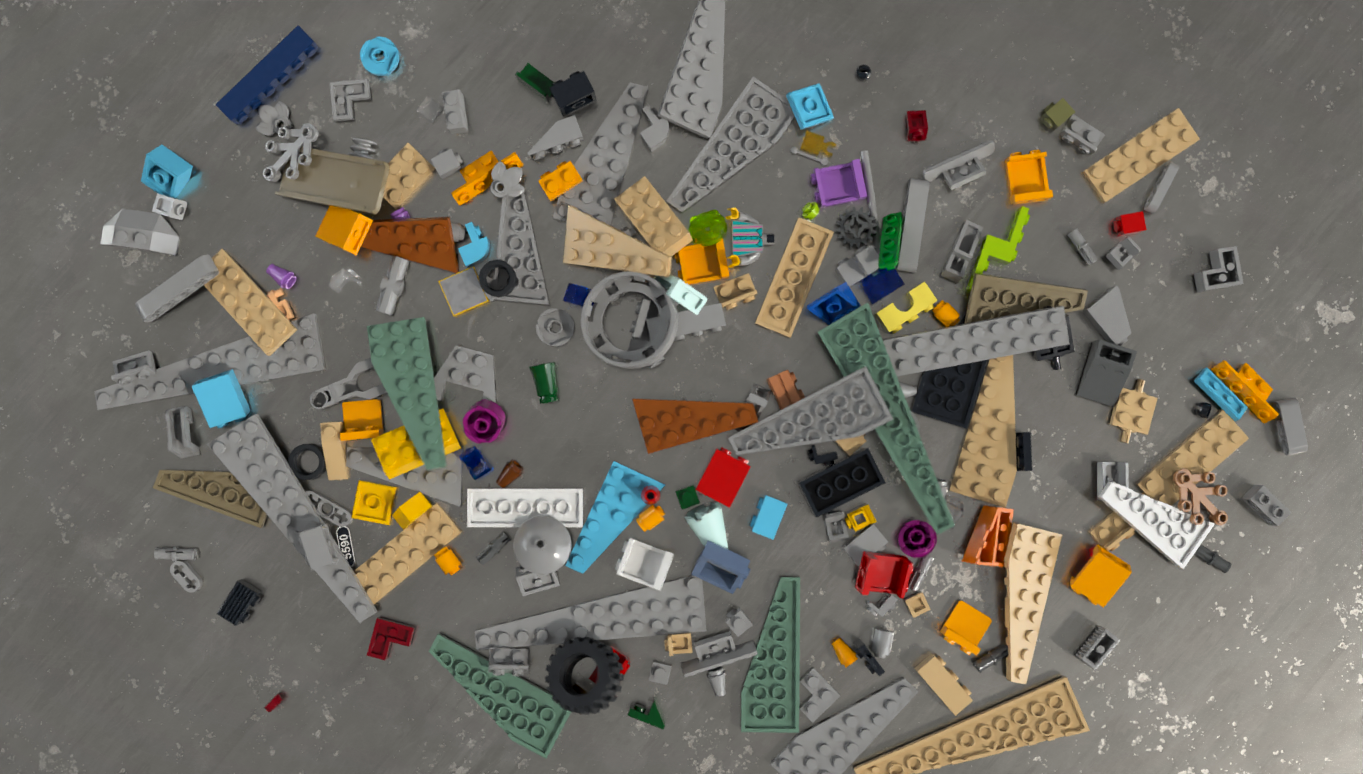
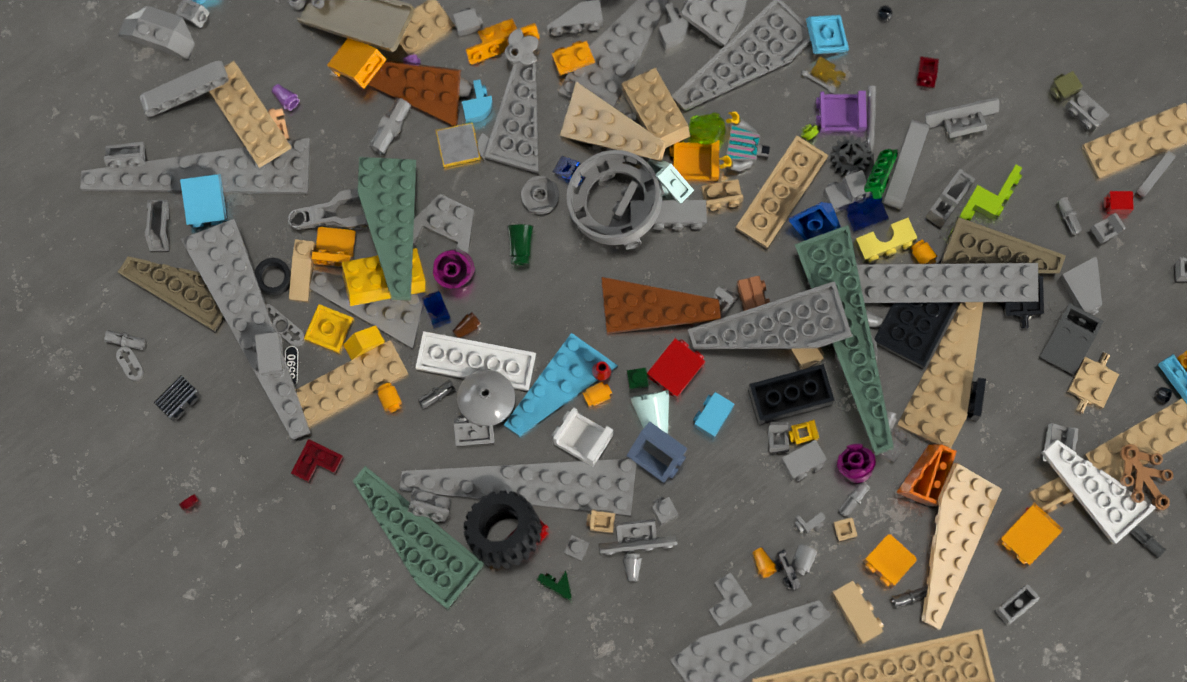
camera: 10 degrees right, 10 degrees down
clear bracket [328,268,361,293] -> none
black tyre [479,260,517,297] -> none
sand green wing [741,576,800,733] -> none
black bracket [807,445,838,466] -> none
red panel [855,551,913,599] -> none
light orange panel [1005,150,1053,205] -> none

